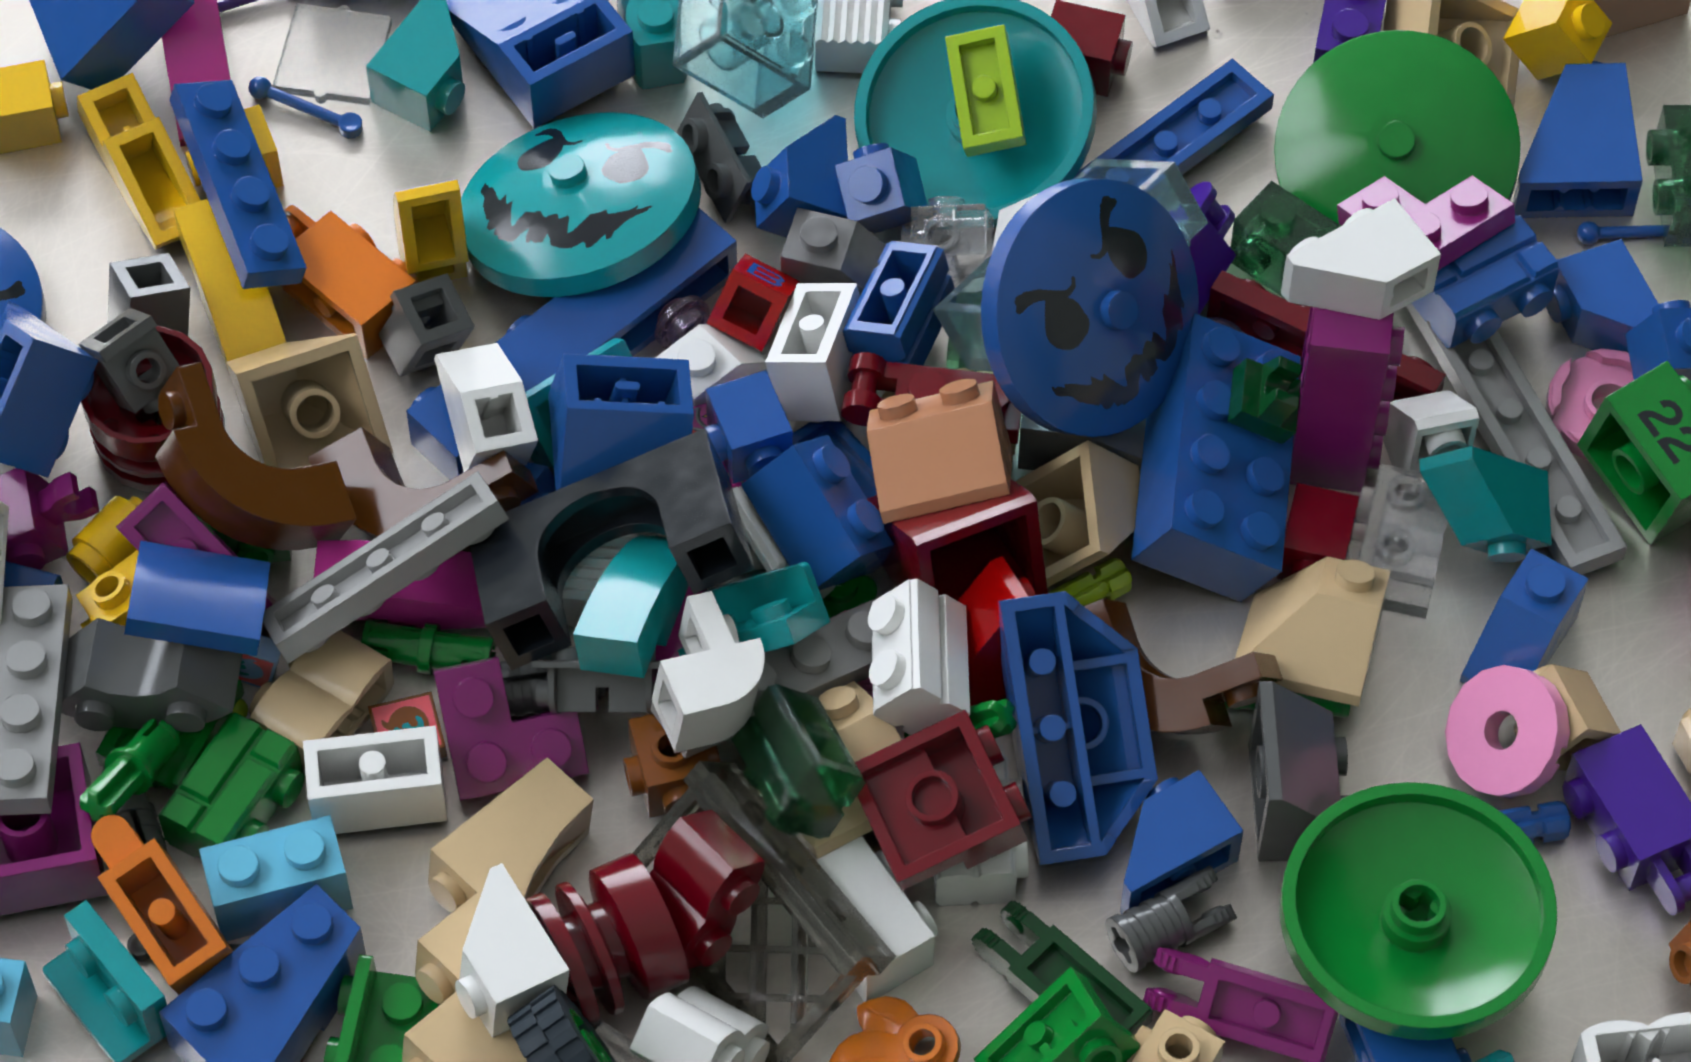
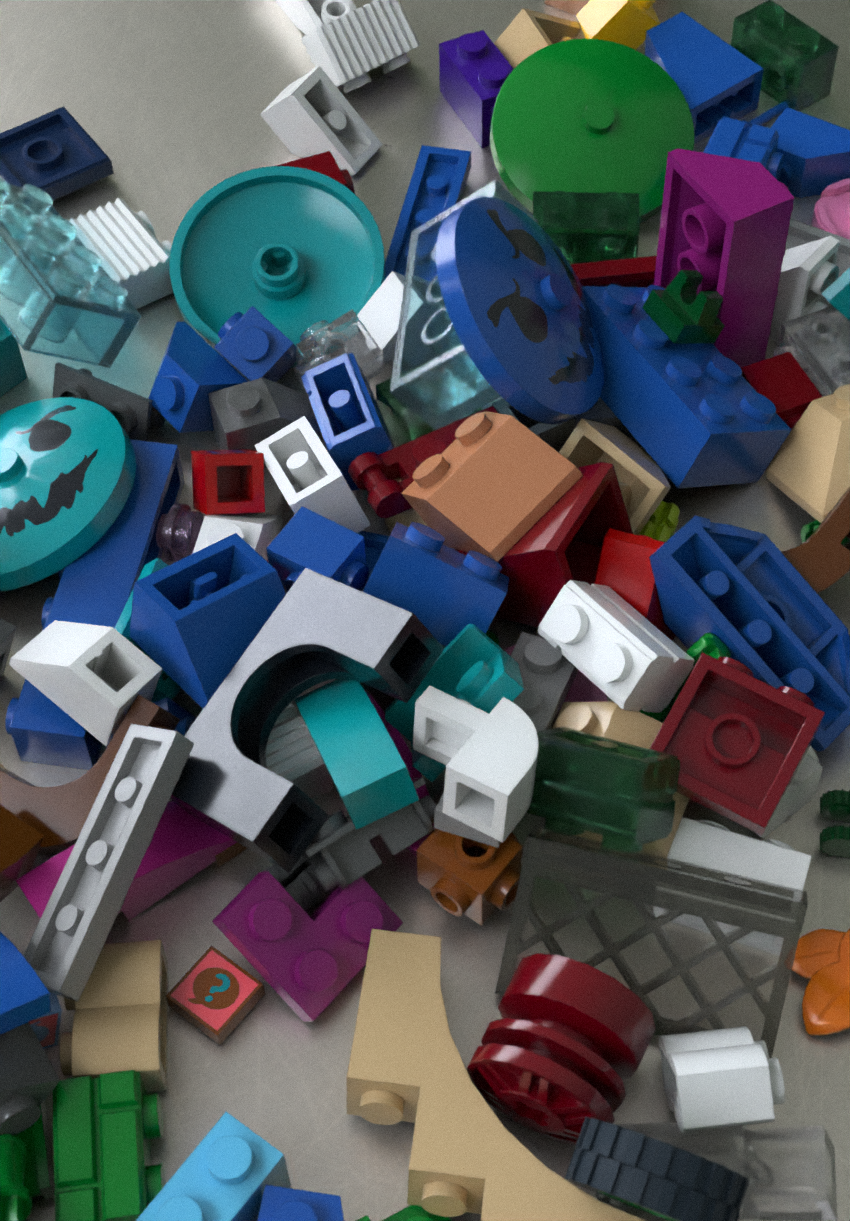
camera: 35 degrees left, 5 degrees down
white brick [303,725,448,834] -> none
green pin [361,618,497,675] -> none
white slope [455,863,570,1038] -> none
dark red brick [649,809,765,969] -> none
lime plate [945,24,1027,157] -> none
white slope [1281,198,1441,320] -> none
plate [1337,175,1515,270] -> none

